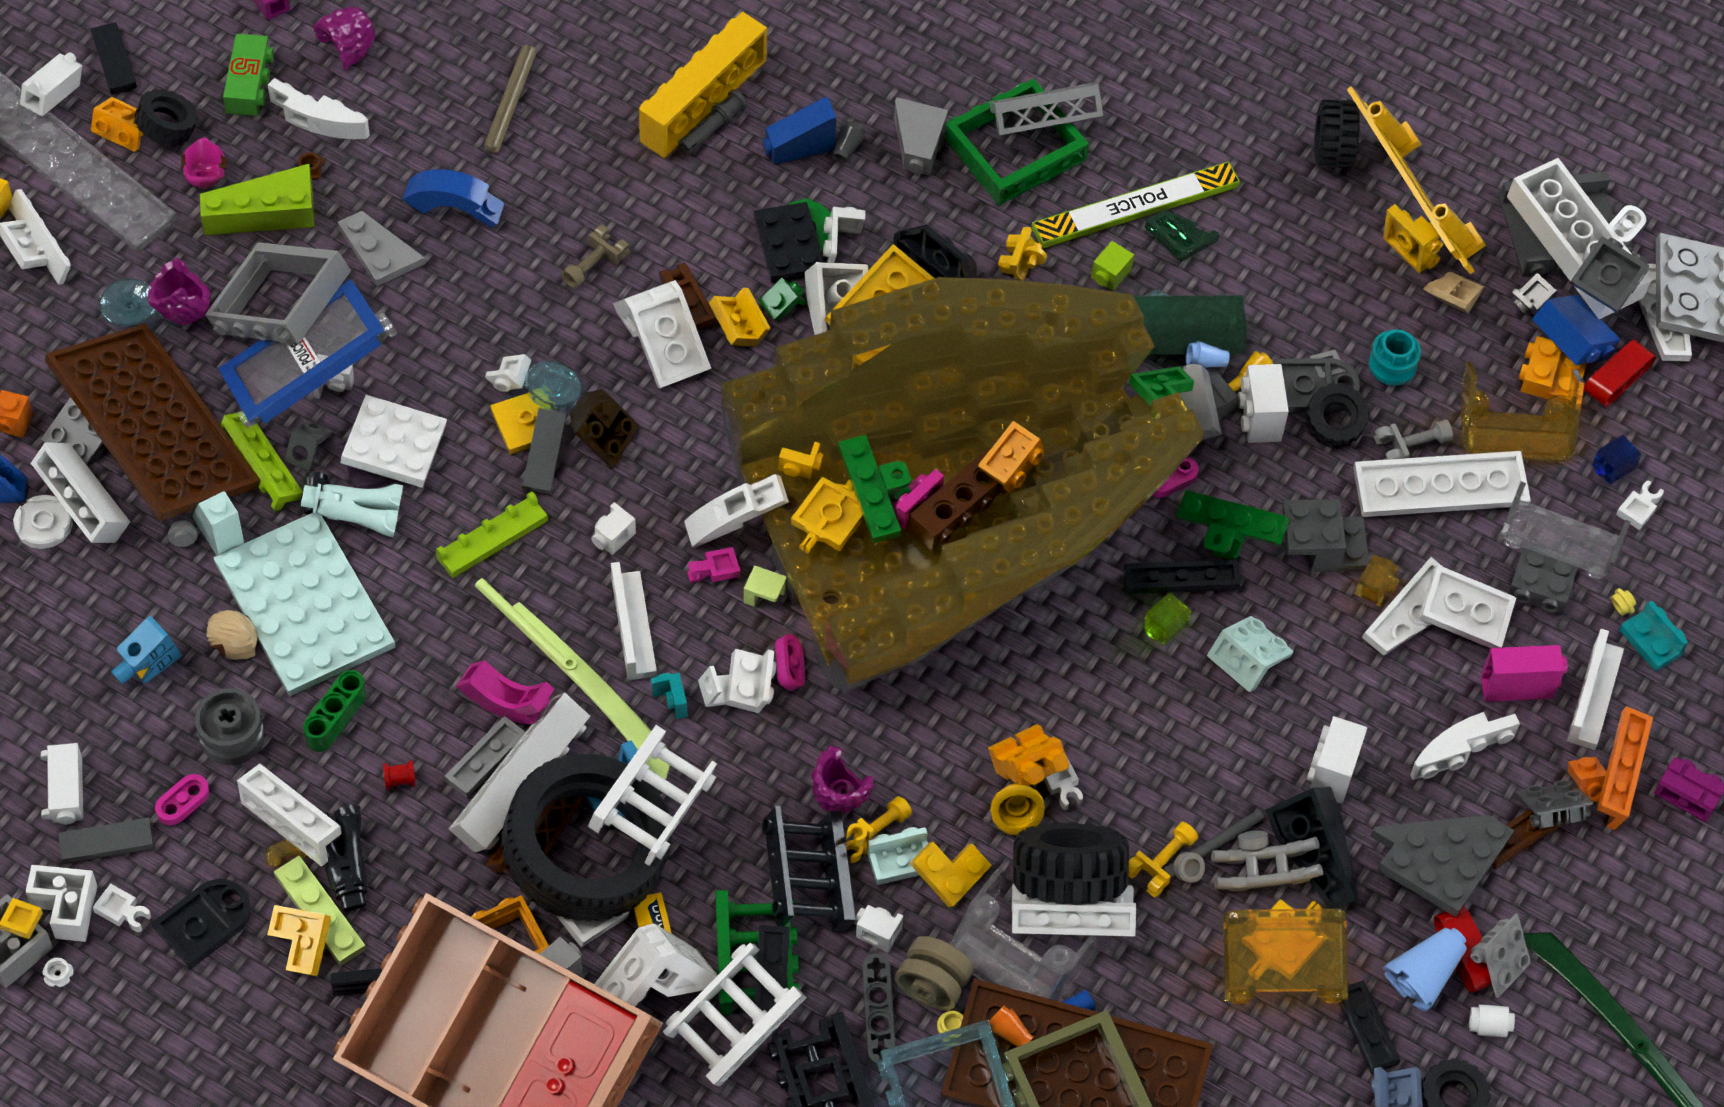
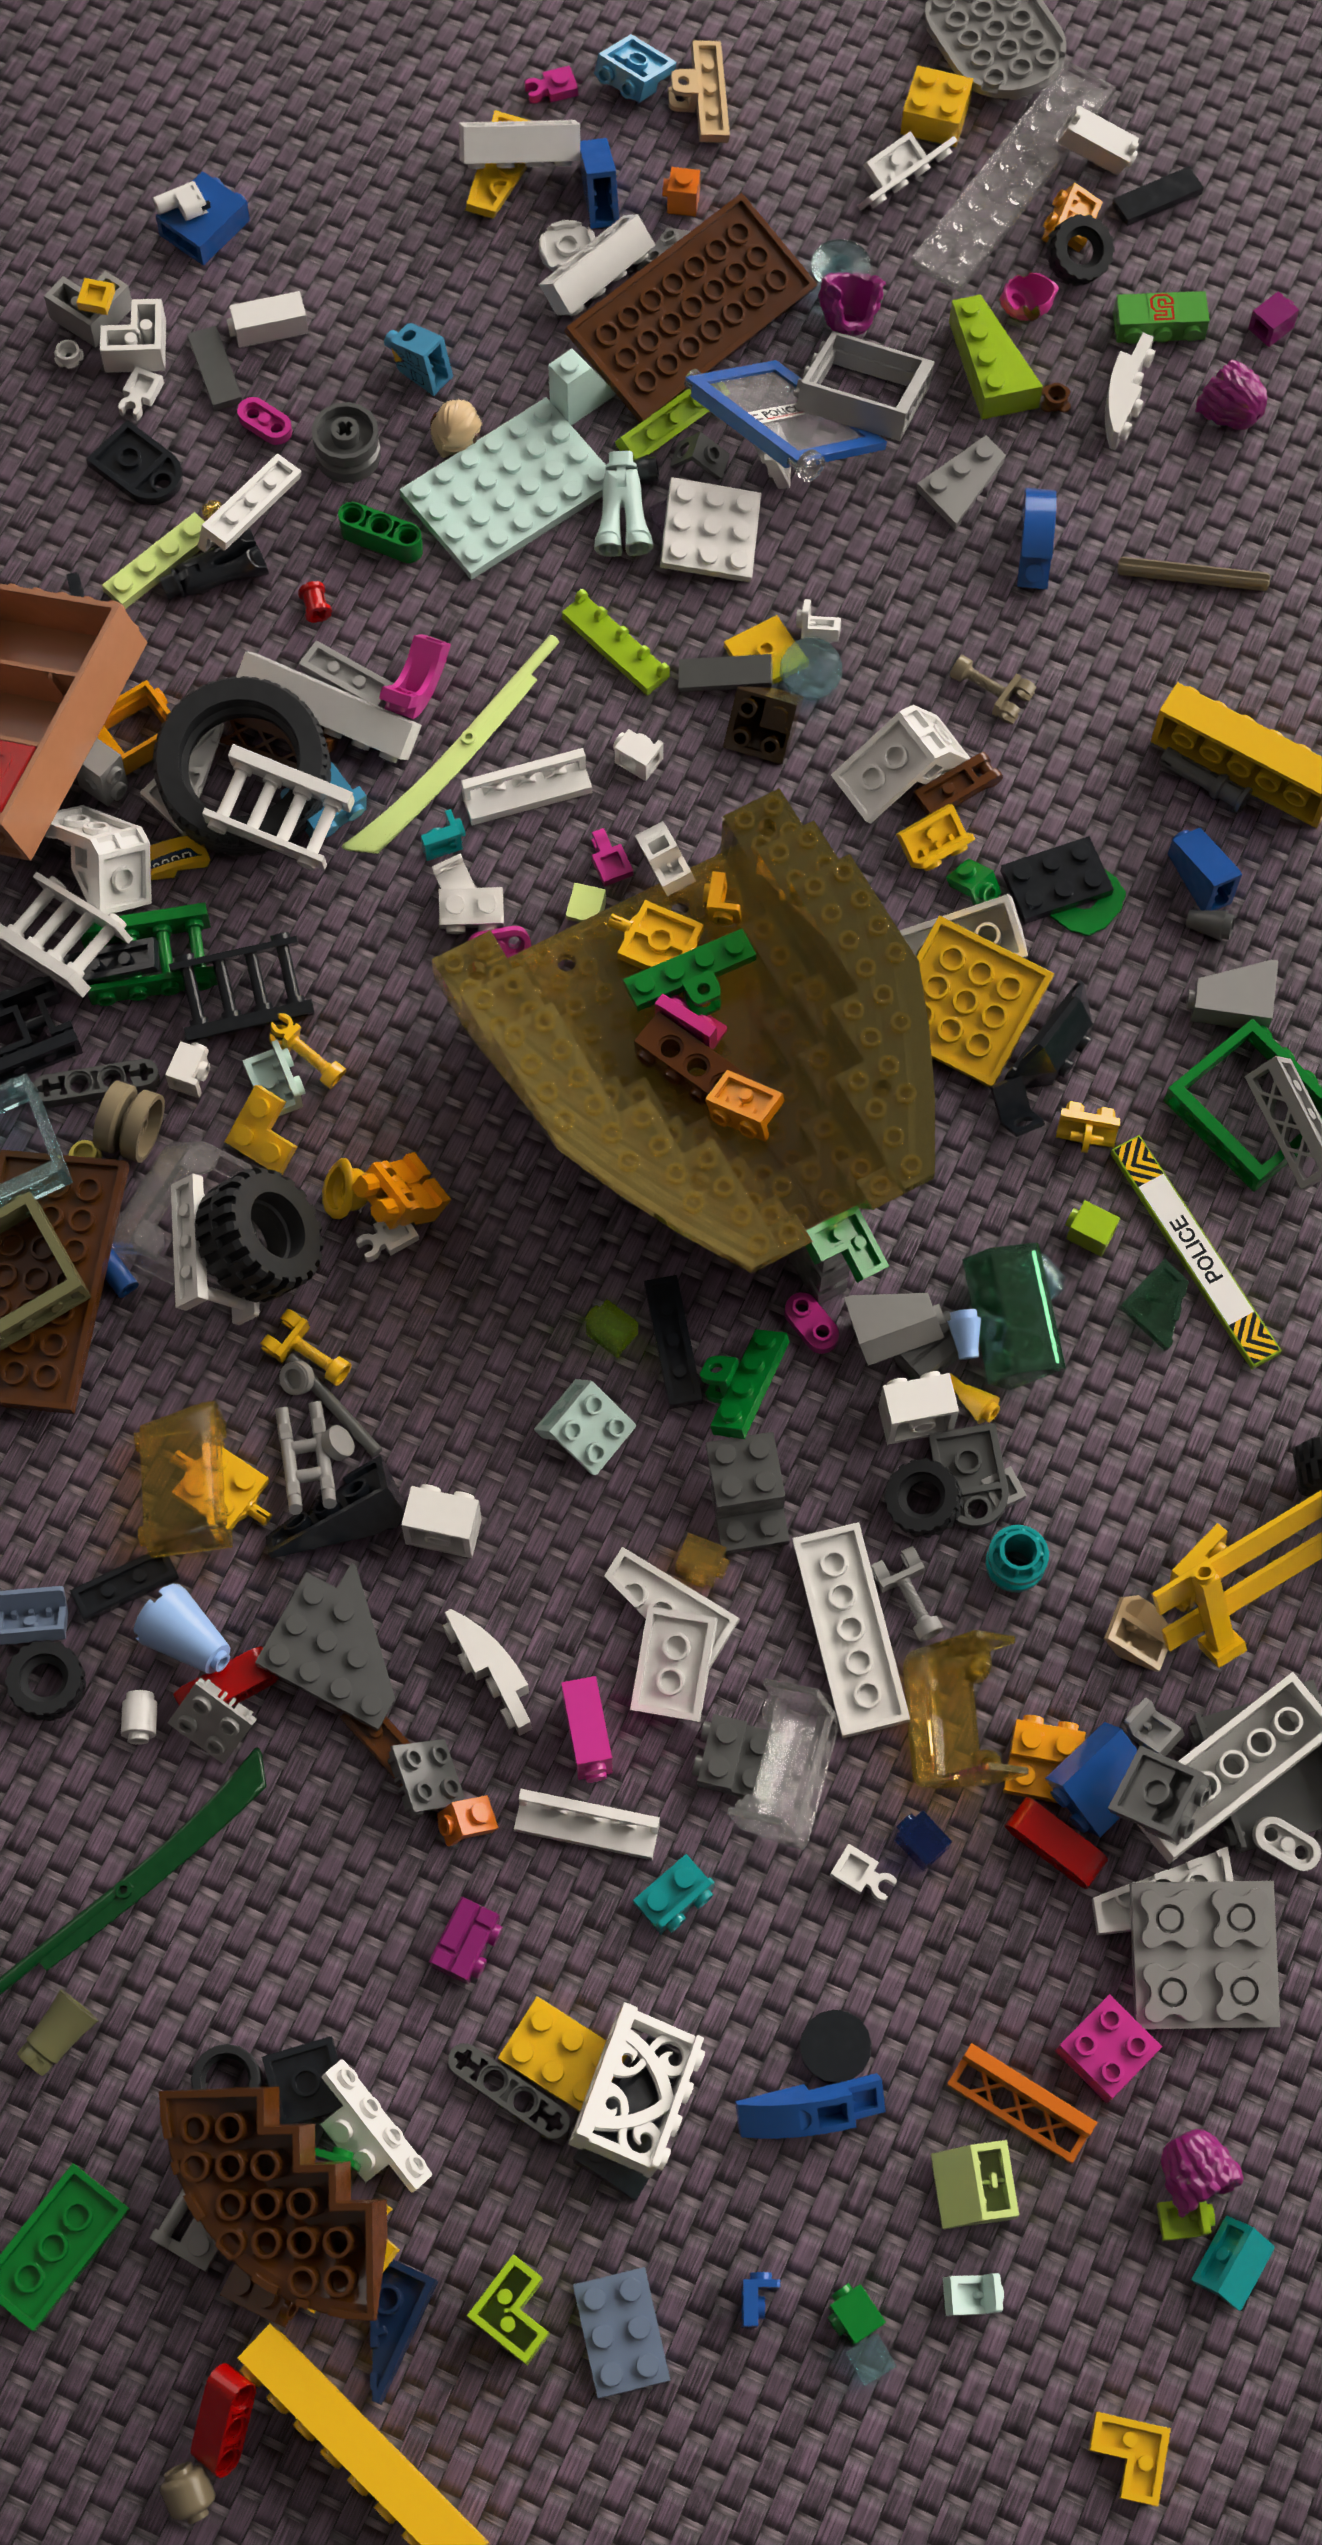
camera: 85 degrees right, 10 degrees up
yellow plate [267,905,331,977] -> none
magenta hair [811,745,874,815] -> none
white bracket [823,207,865,263] -> none
orange cone [988,1005,1034,1047] -> none
orange fence [1597,706,1653,830] -> none
light yellow plate [1610,588,1636,616] -> none

